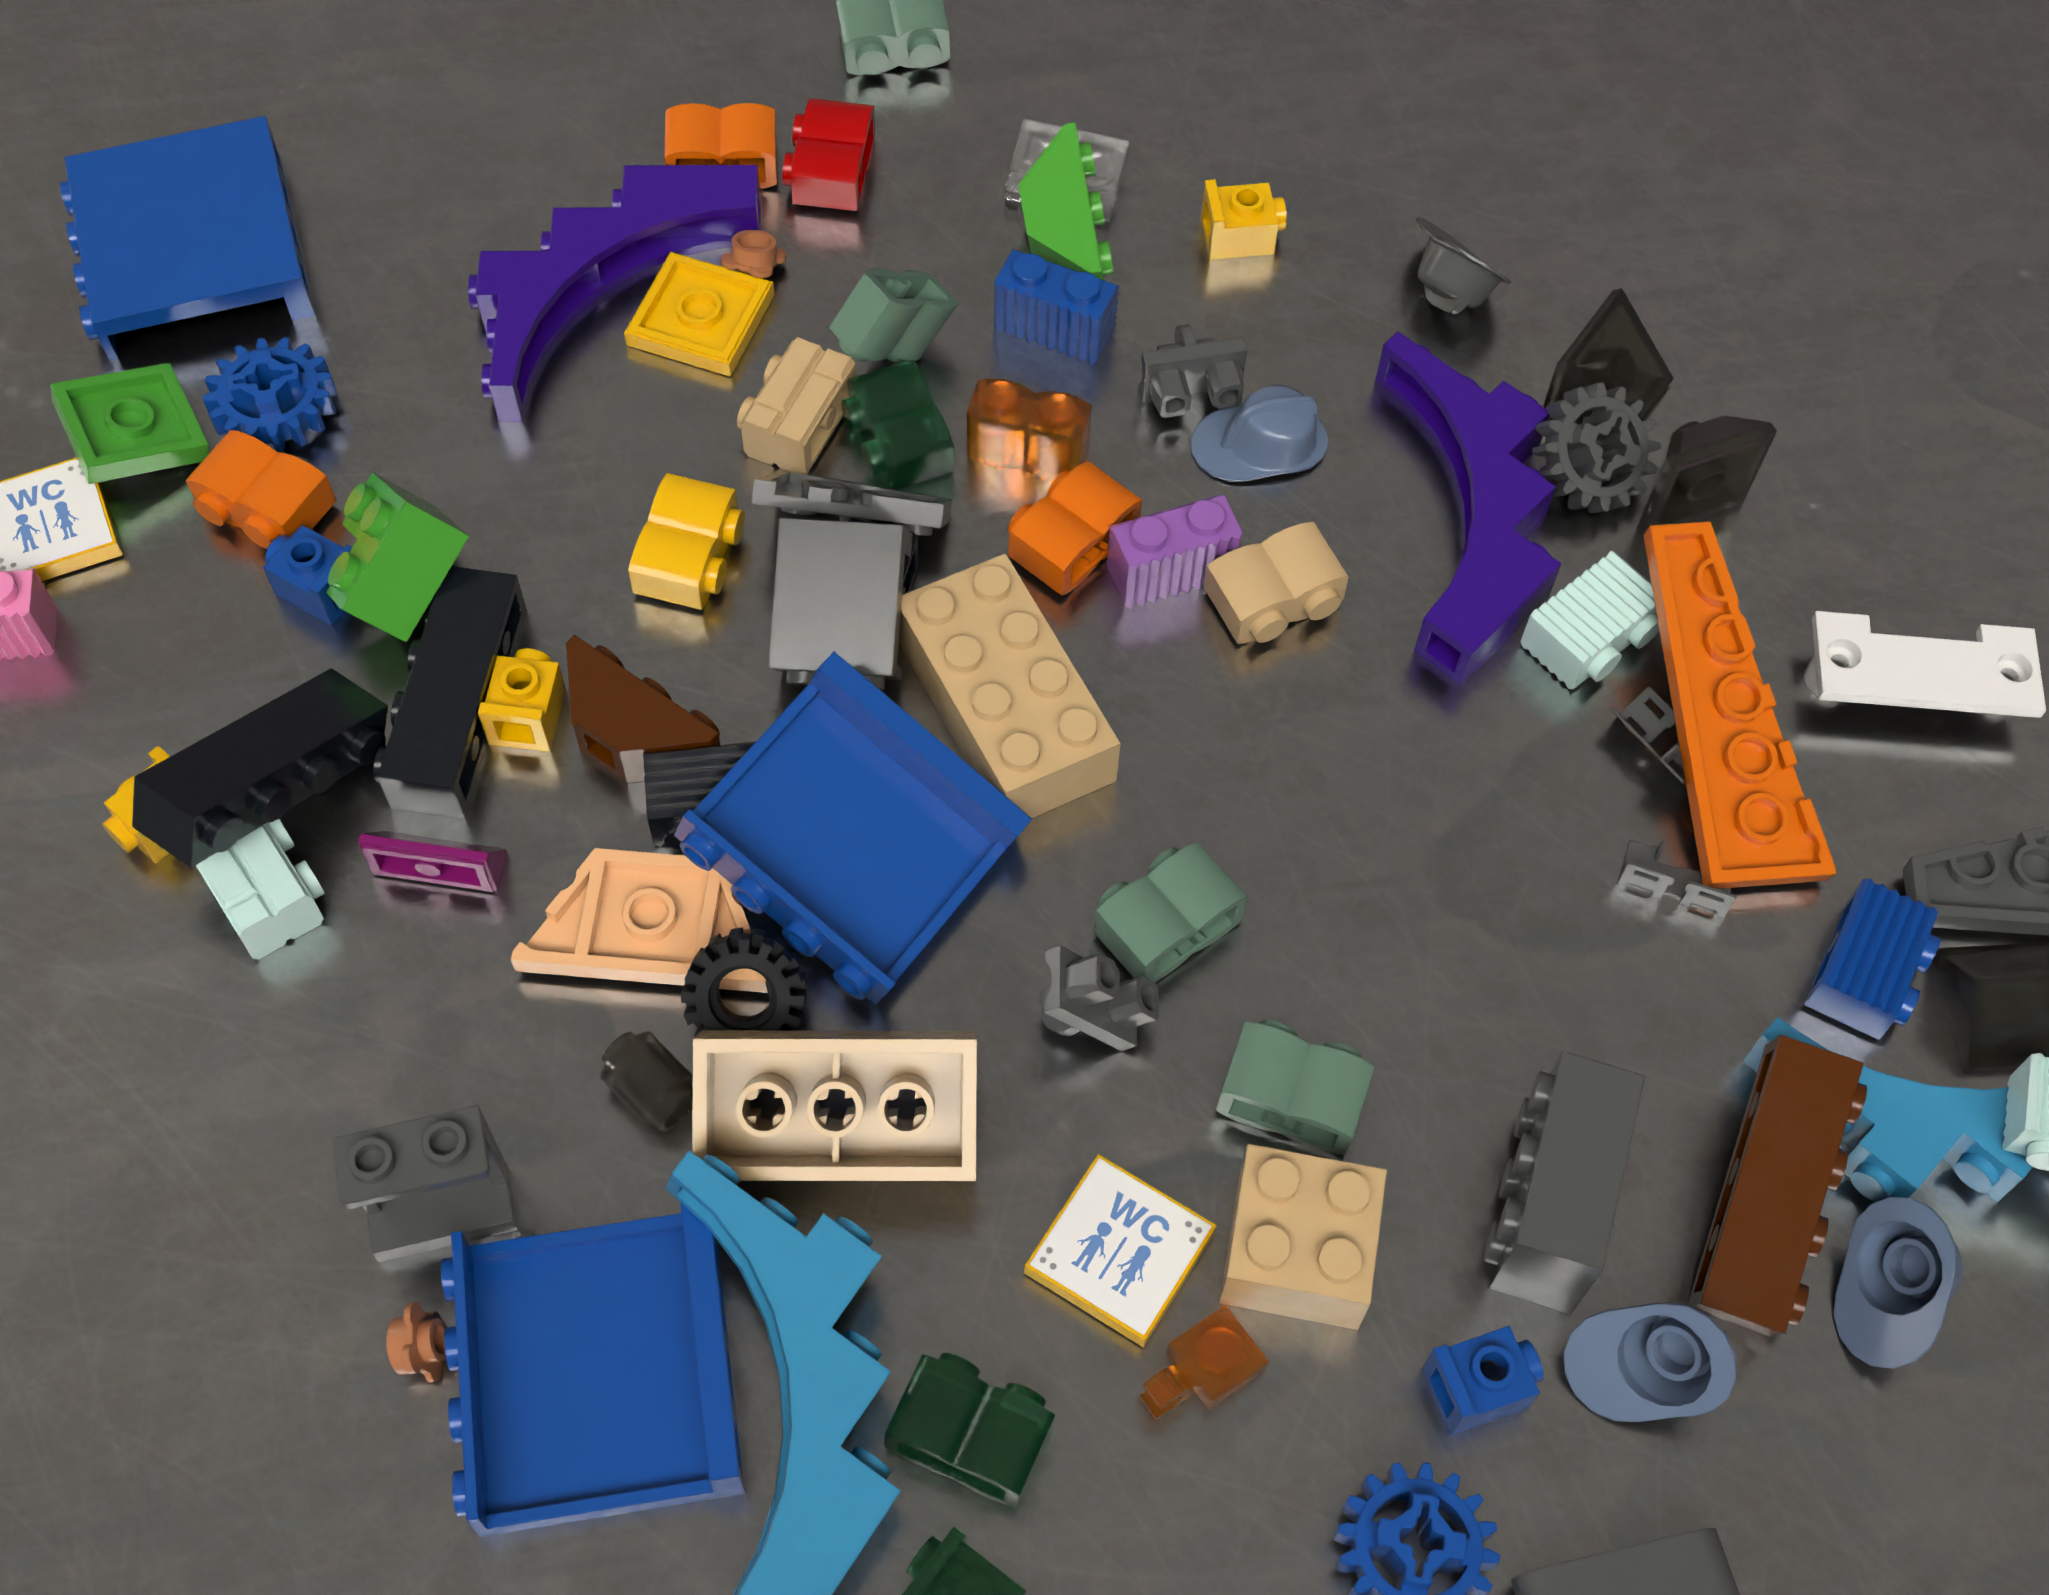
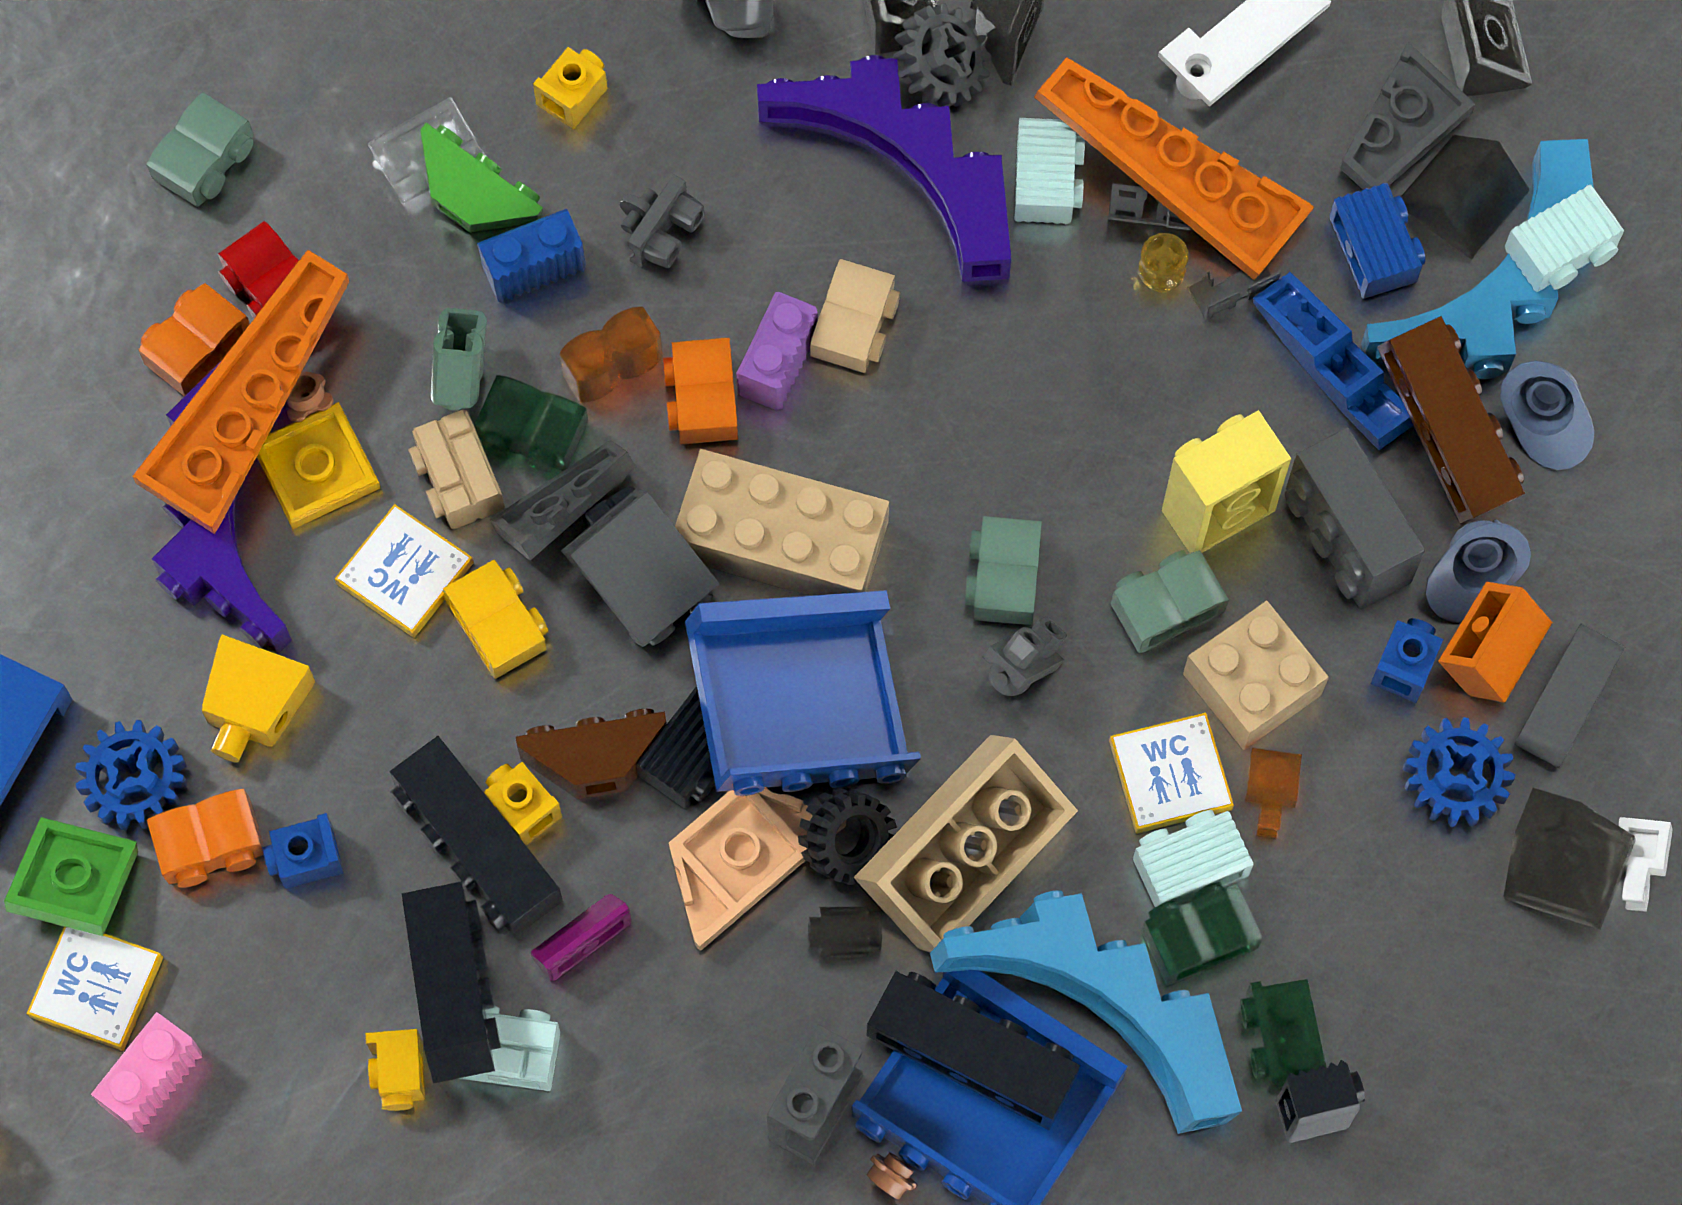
camera: 45 degrees left, 10 degrees up
bright green brick [326,472,469,642] -> none
sand blue piece [1191,384,1328,482] -> none
none -> orange wing [132,250,349,534]
none -> yellow torso [202,634,315,763]
none -> white tile [335,504,474,638]
none -> black brick [866,971,1080,1130]
none -> light aqua brick [1133,810,1253,913]
none -> clear yellow wheel [1138,233,1189,292]
none -> light yellow brick [1162,410,1291,553]
none -> blue slope [1253,272,1414,450]
none -> orange brick [1438,582,1553,703]

